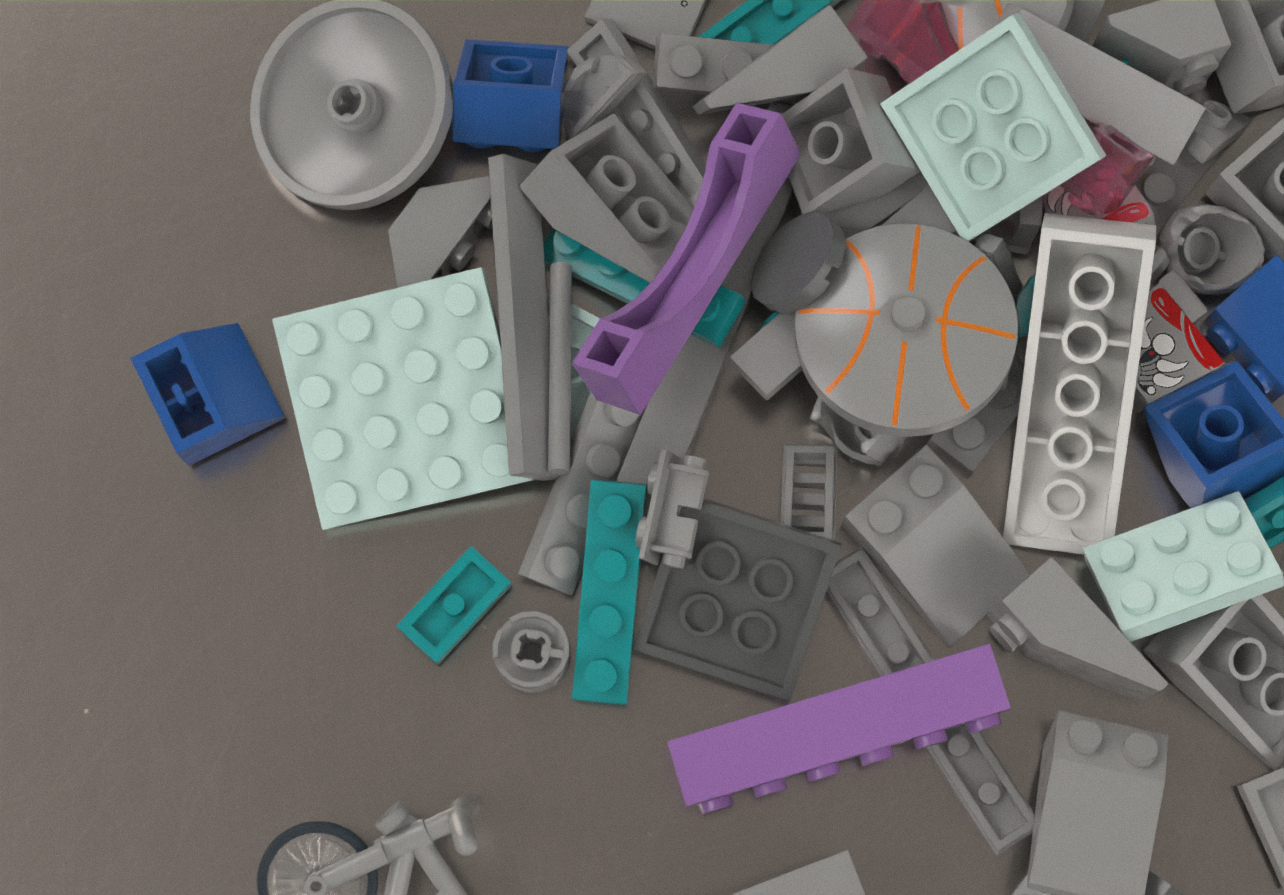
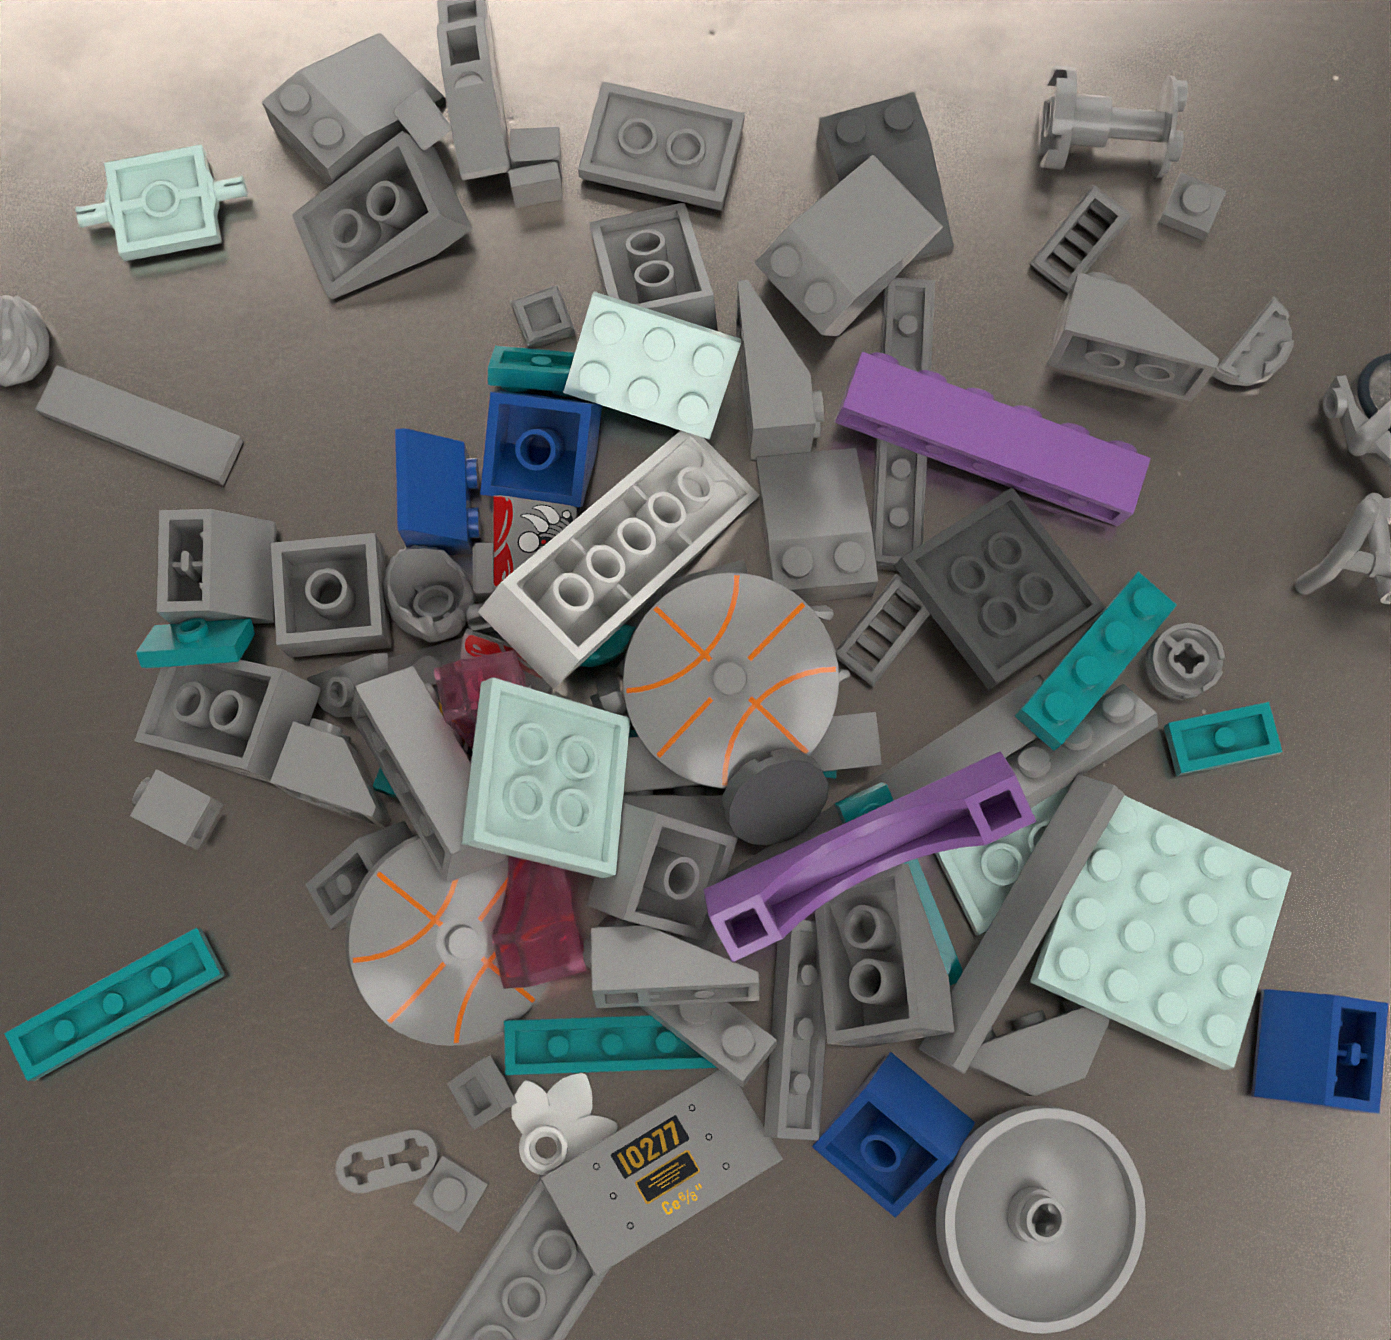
camera: 145 degrees left, 0 degrees up
light grey bar [548,262,572,475] -> none
light grey plate [562,55,648,139] -> none
light grey hinge [636,449,709,569] -> none

